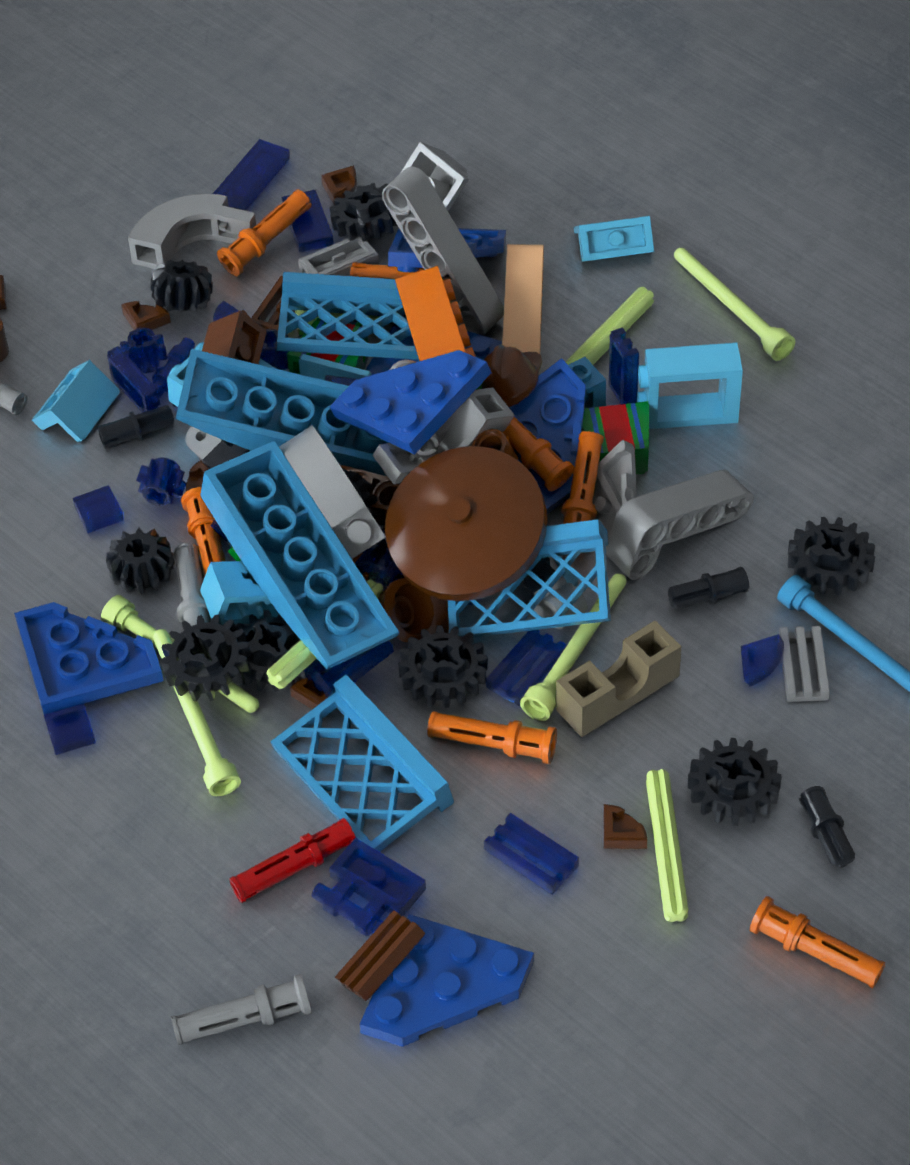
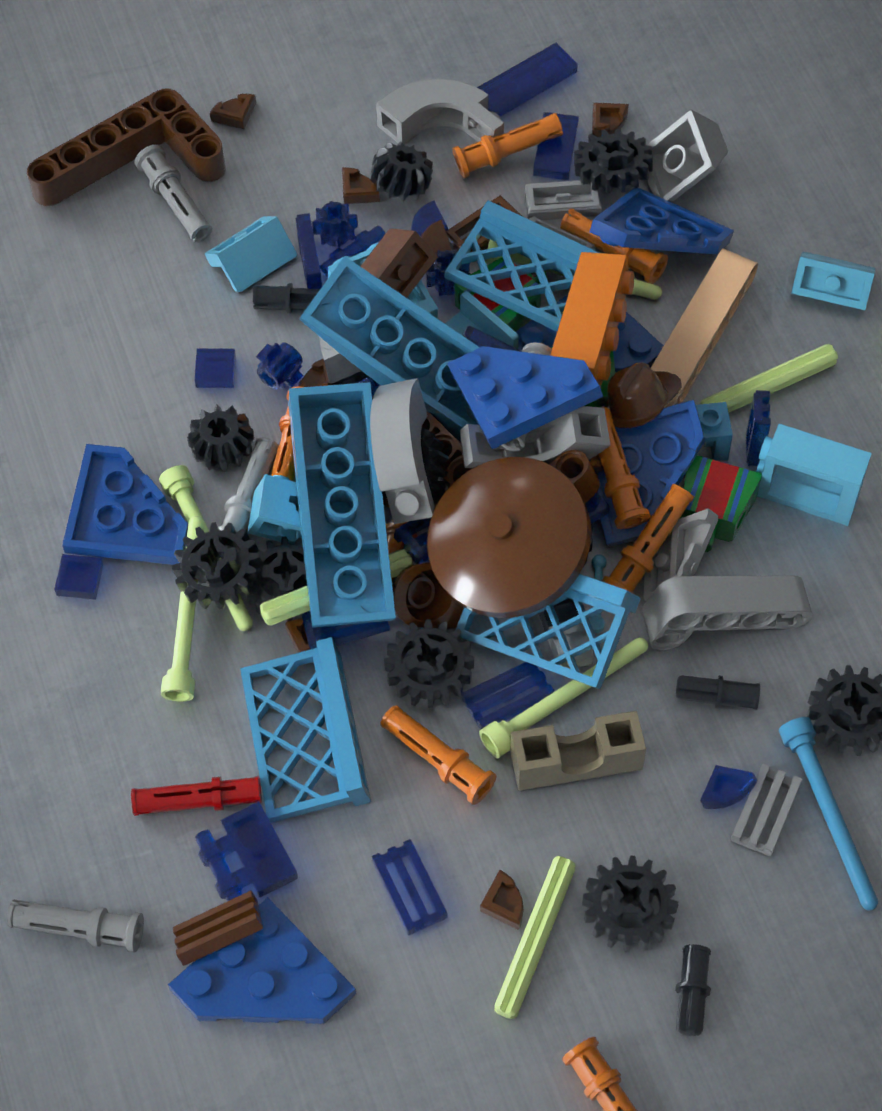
camera: 25 degrees right, 10 degrees up
light grey beam [382,167,504,336] -> none

